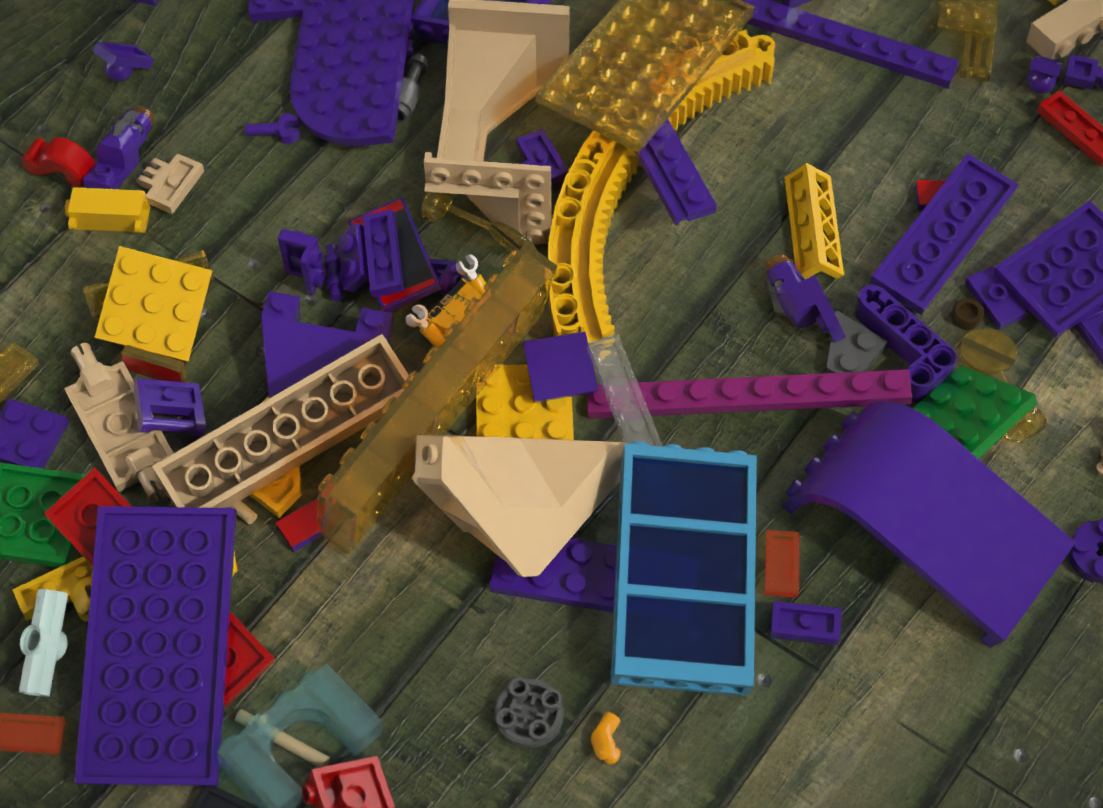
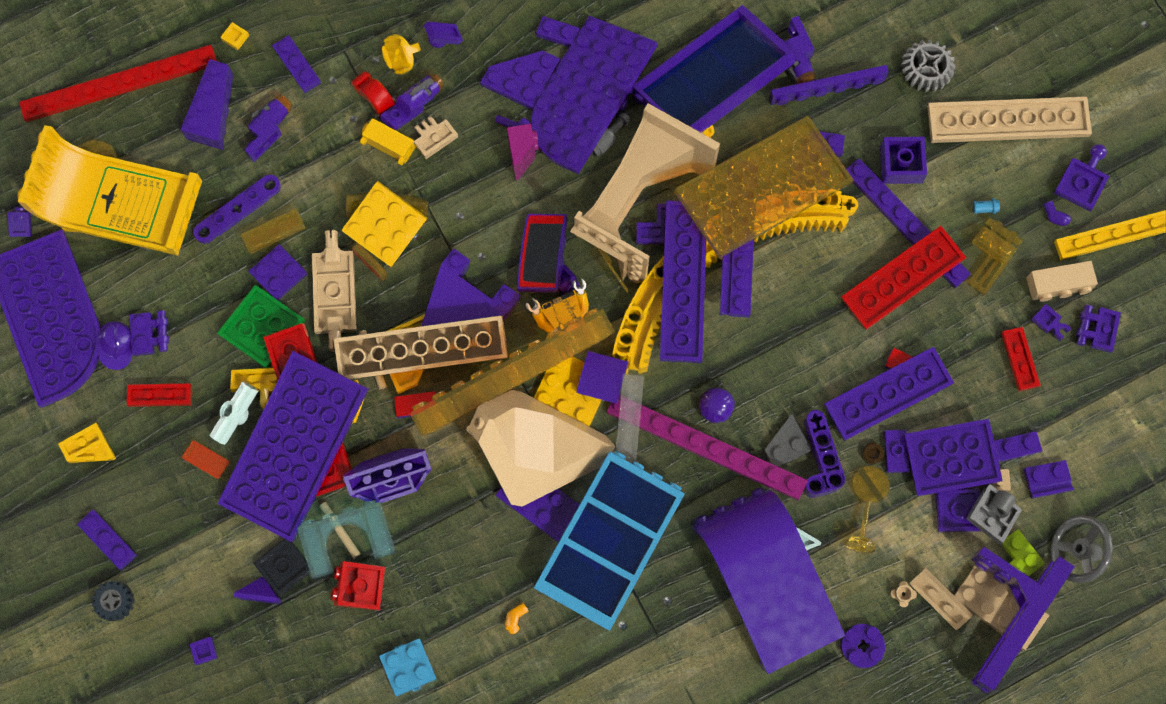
camera: 25 degrees right, 15 degrees up
dark purple plate [133,378,206,437] -> none
dark purple bracket [277,229,326,296] -> none
dark purple plate [324,223,369,301] -> none
dark purple plate [363,209,404,298] -> none
dark grey tile [494,677,564,748] -> none
tile [764,530,800,598] -> none
dark purple plate [766,255,846,343] -> none
dark purple plate [770,601,842,645] -> none
yellow fence [785,163,844,279] -> none
green plate [913,365,1037,459] -> none
dark purple tile [1027,55,1063,94] -> none
none -> dark purple wedge [343,448,431,505]
none -> yellow tile [382,34,421,74]
none -> dark purple plate [480,51,560,110]
none -> magenta slope [507,124,539,180]
none -> dark purple plate [660,201,707,363]
none -> dark purple hair [699,388,735,423]
none -> red plate [841,226,966,330]

